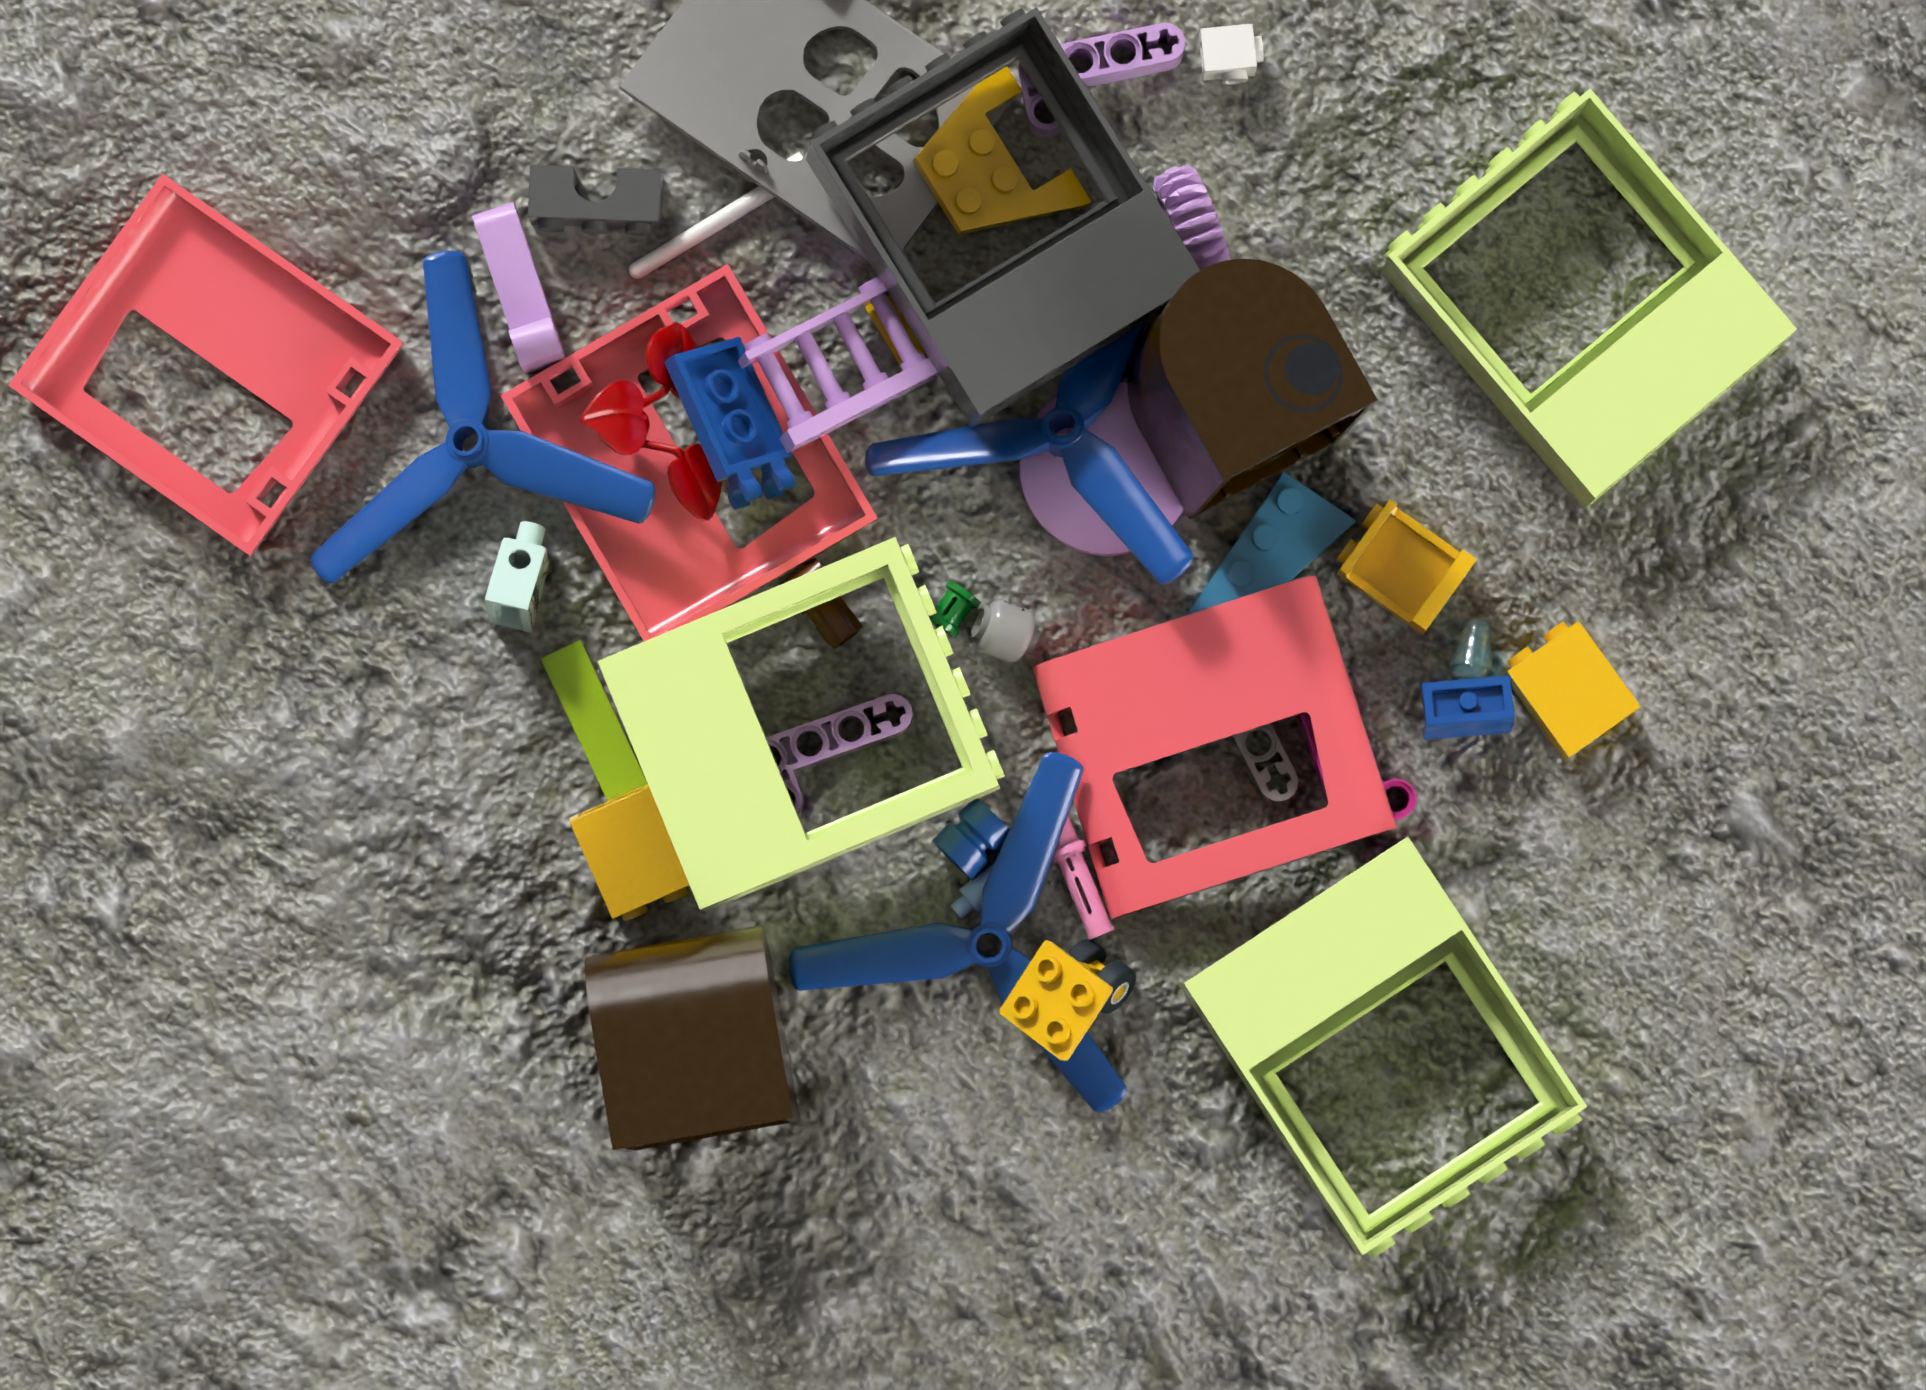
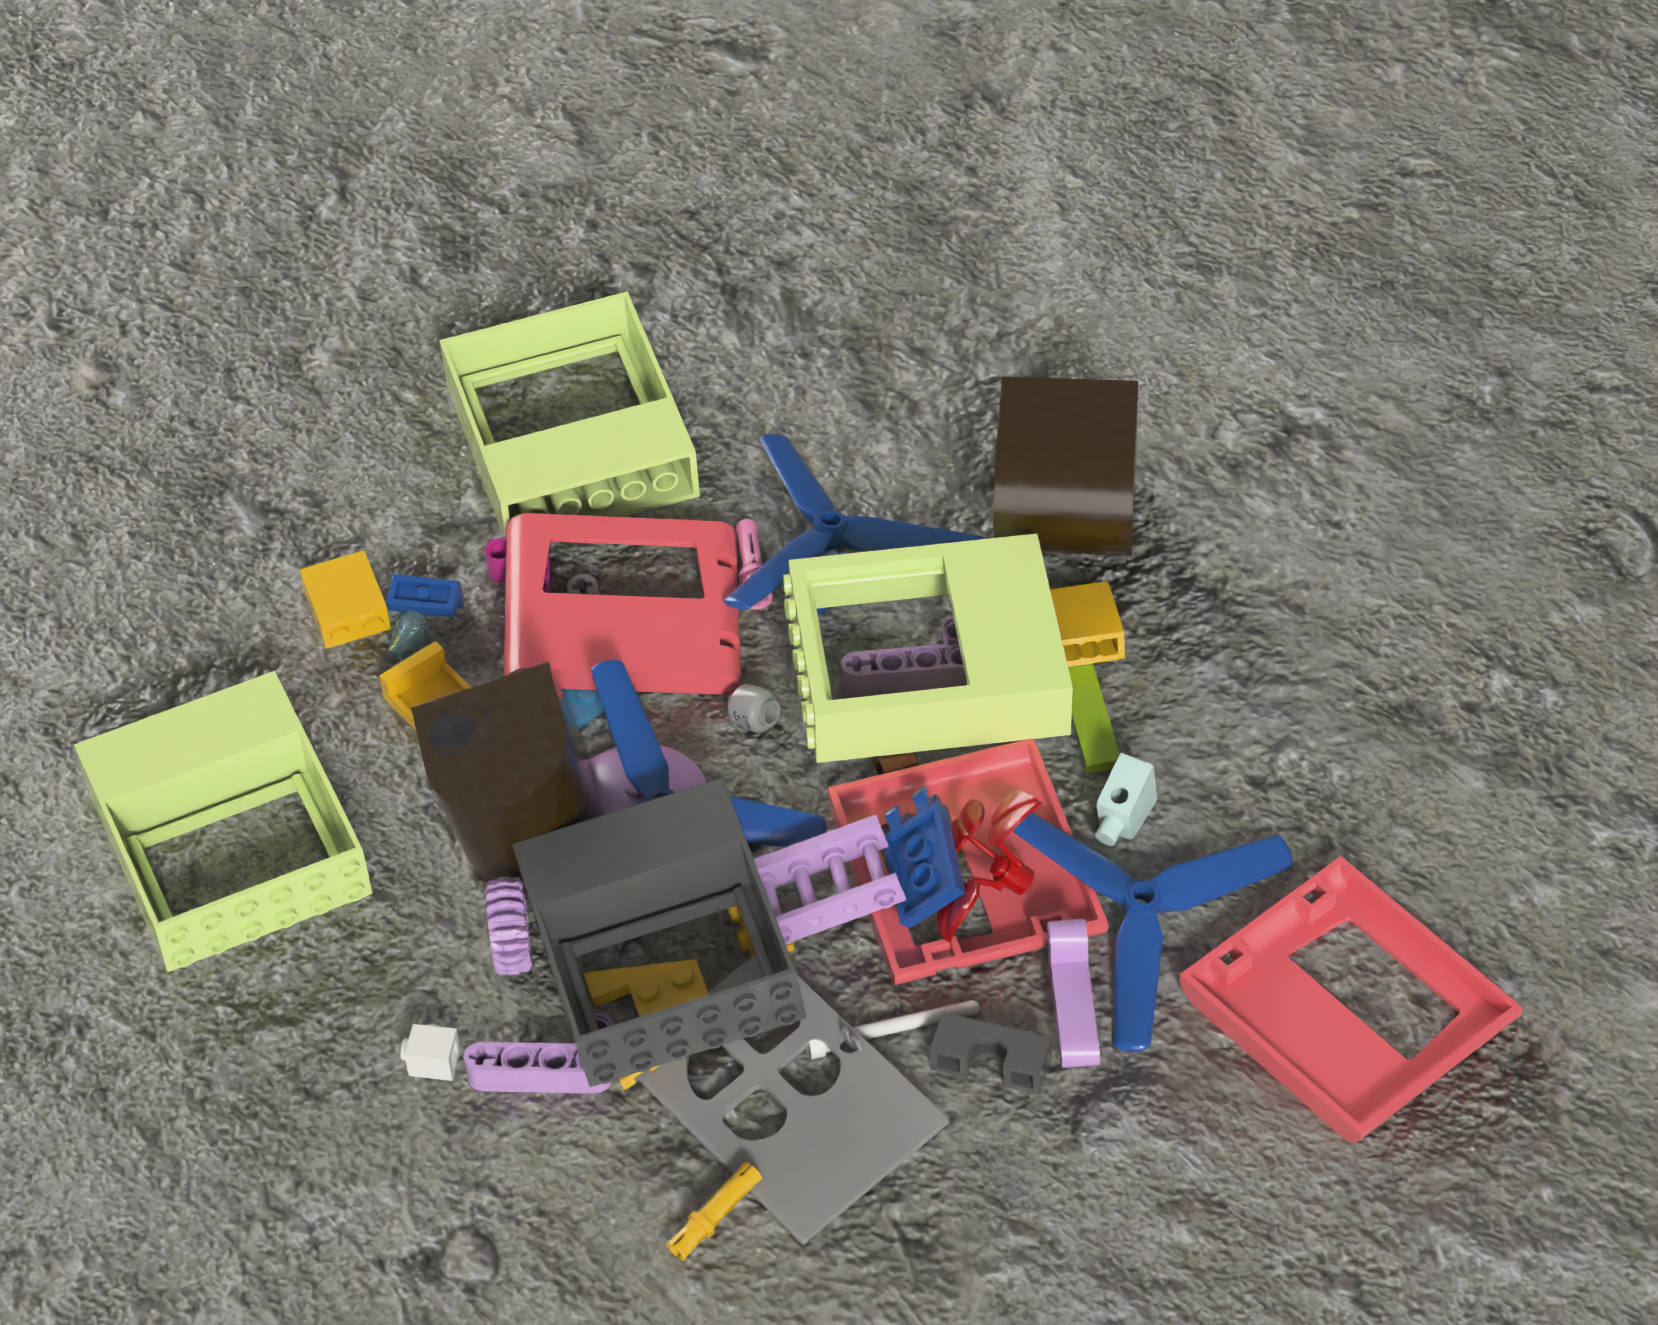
camera: 165 degrees left, 35 degrees down
green bush [929,580,981,639] -> none
yellow plate [999,939,1136,1061] -> none

